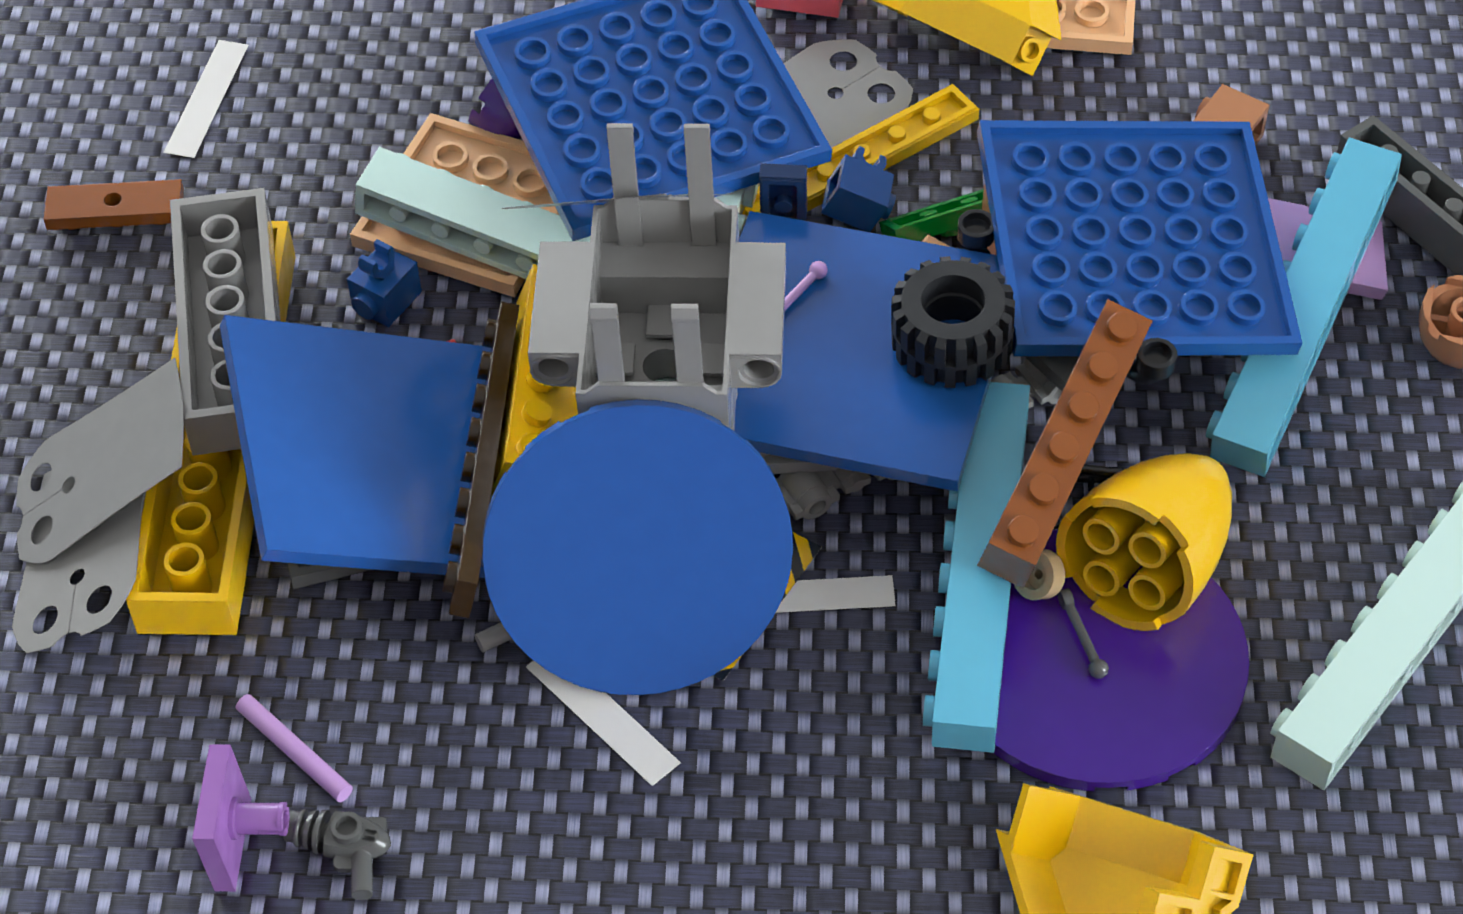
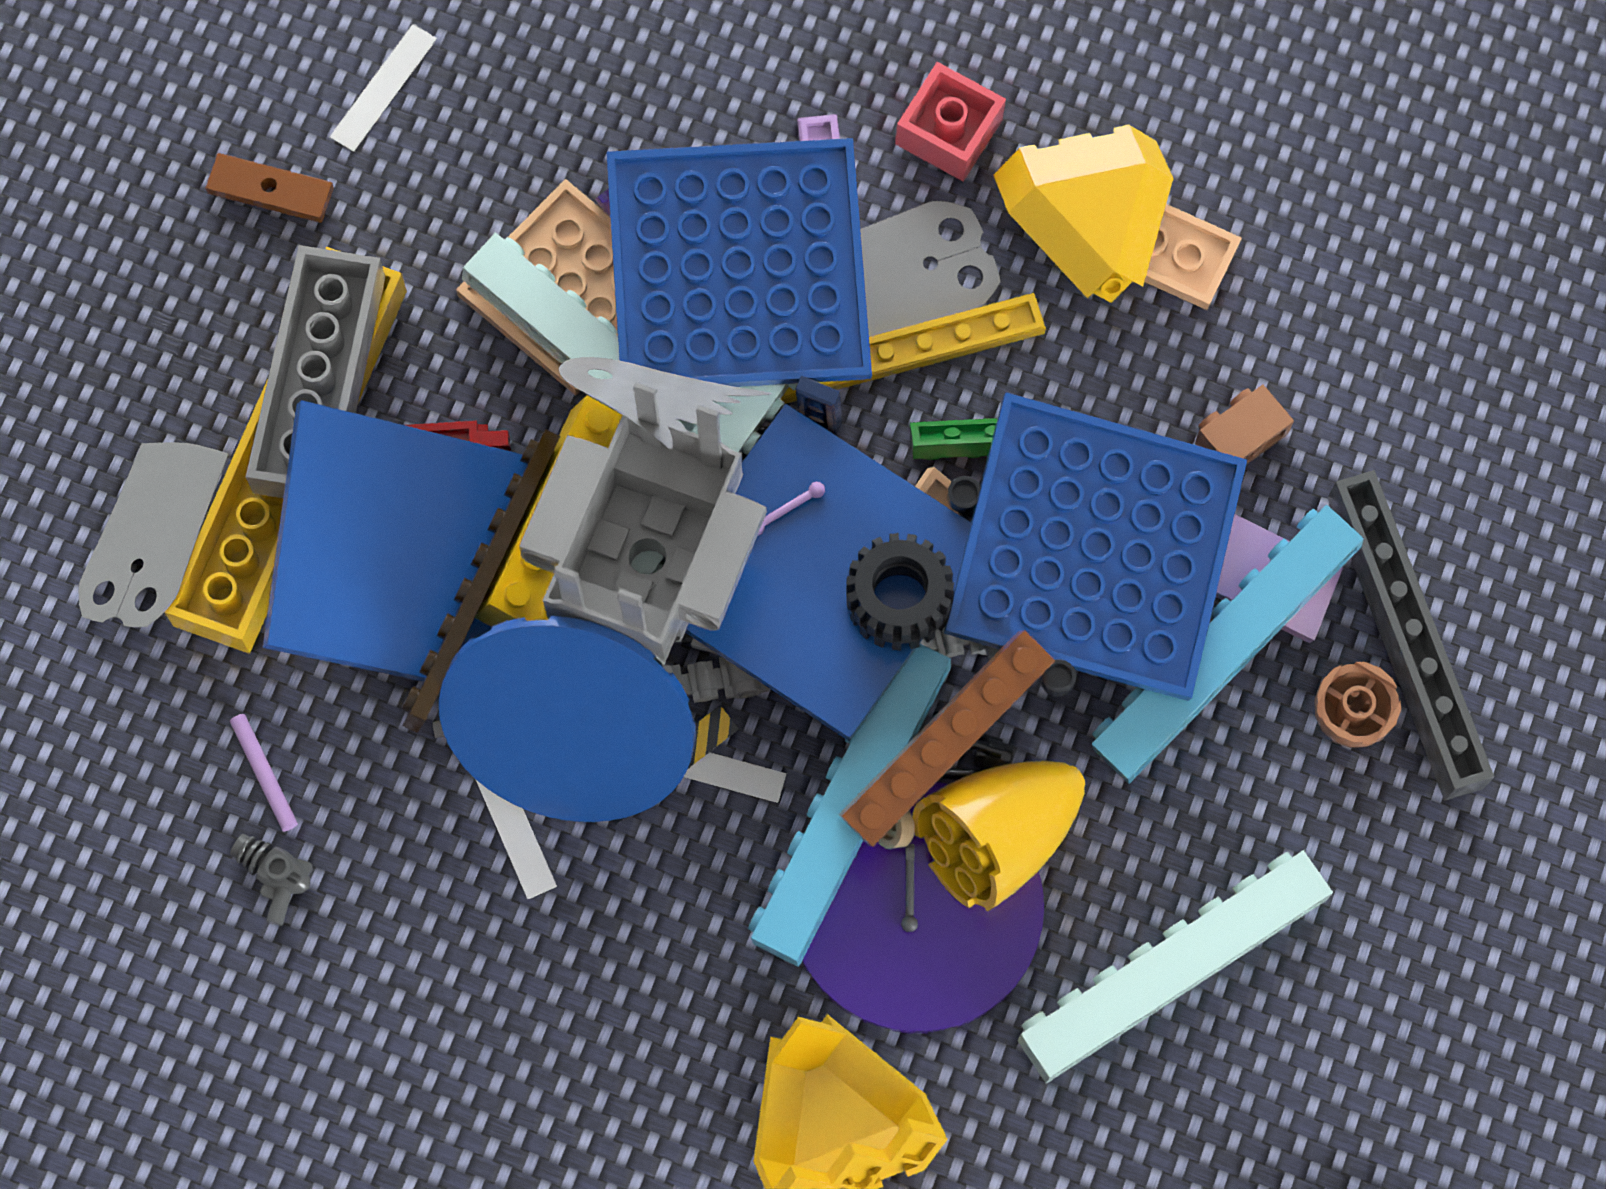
camera: 15 degrees right, 20 degrees up
light grey piece [16,358,184,563] -> none
medium lavender tile [192,744,290,892] -> none
blue brick [347,239,422,327] -> none
blue brick [821,146,896,232] -> none

